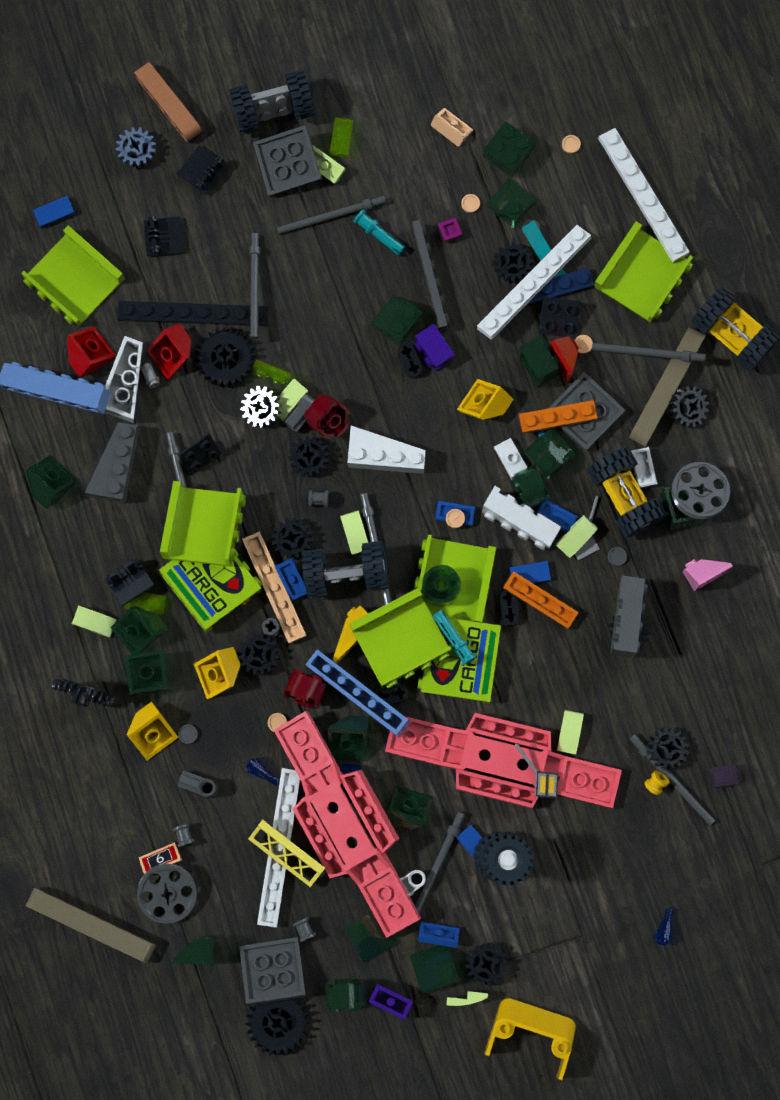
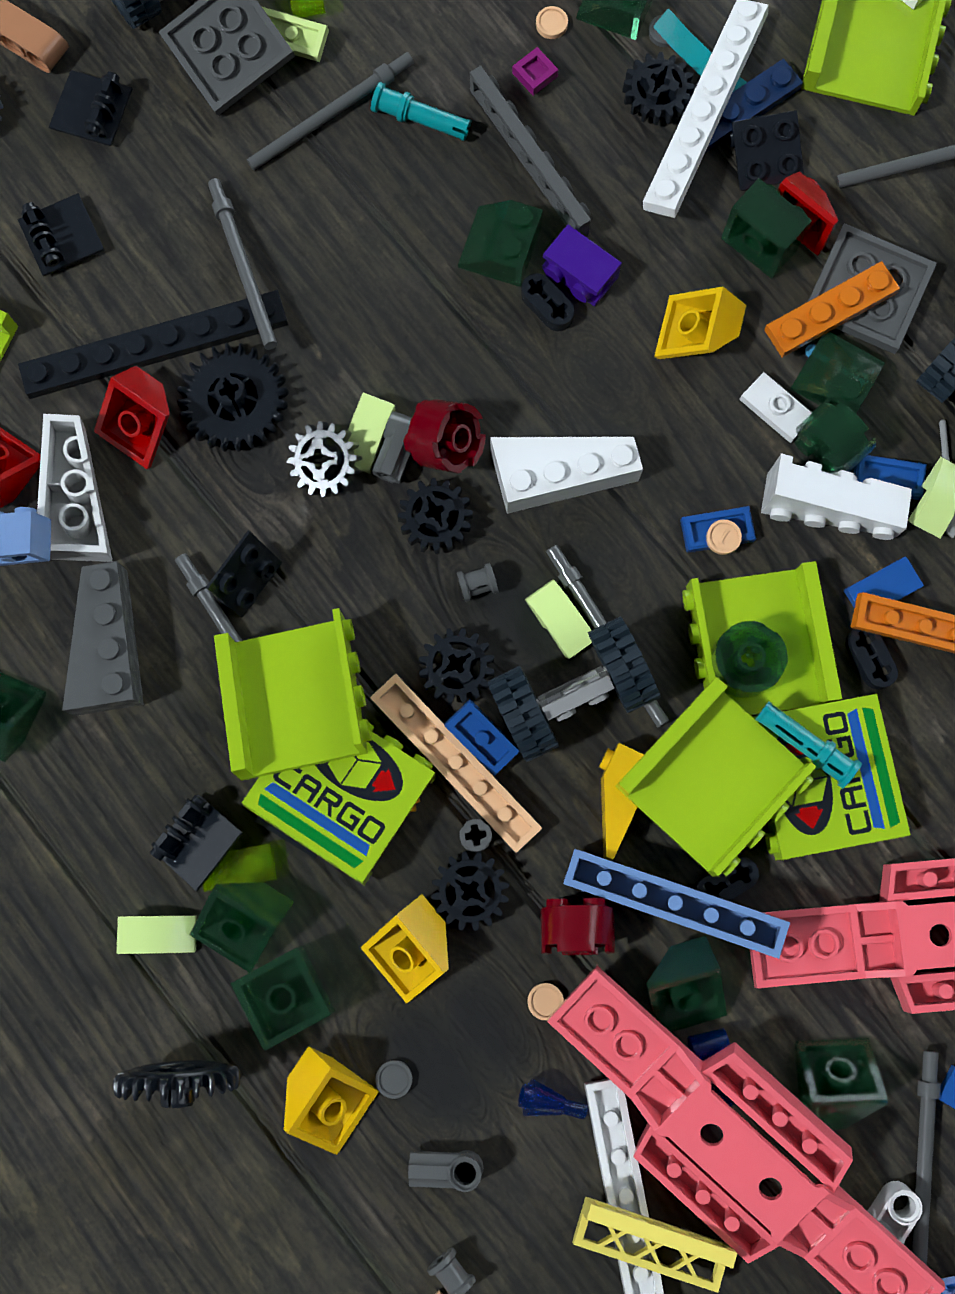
camera: 20 degrees left, 0 degrees up
light grey pin [140,363,160,388] -> none
clear neon green plate [253,359,292,385] -> none
light nougat piece [575,335,593,354] -> none

